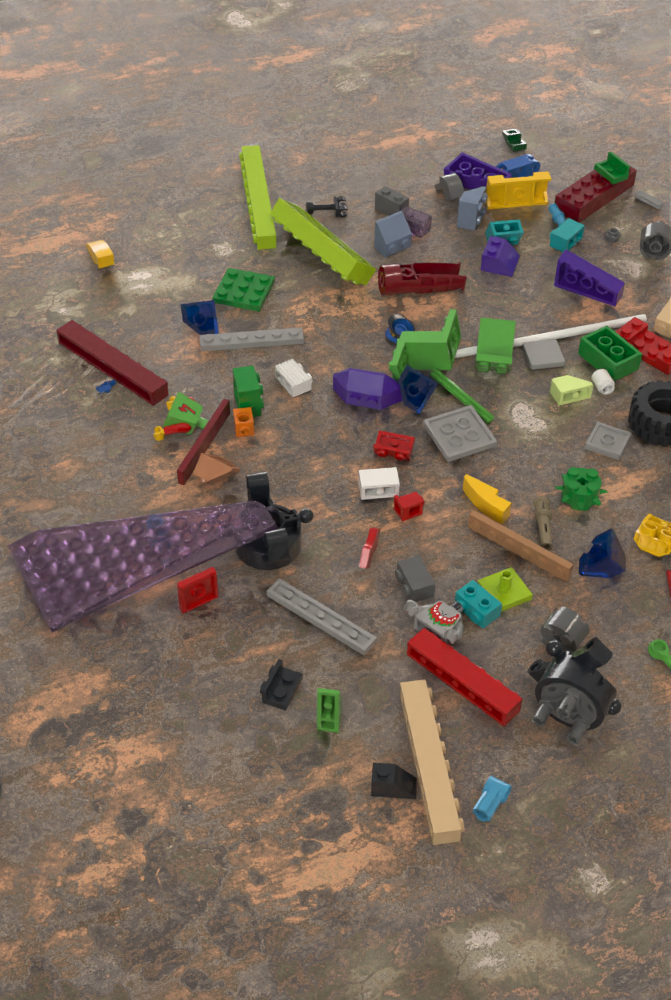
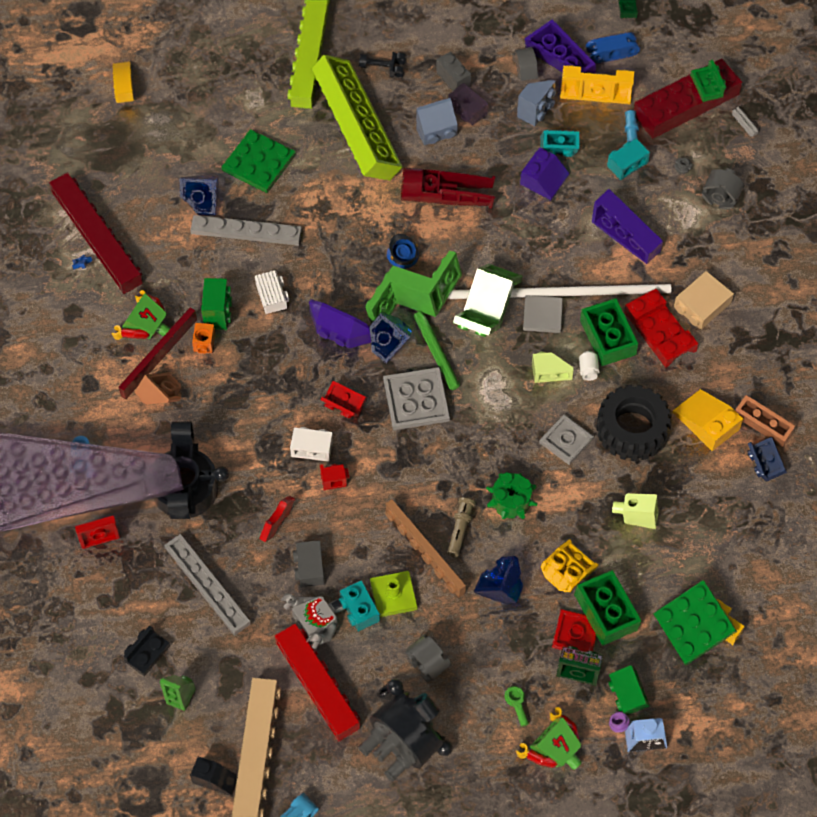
camera: 15 degrees right, 15 degrees up
yellow slope [463,474,511,525] -> none

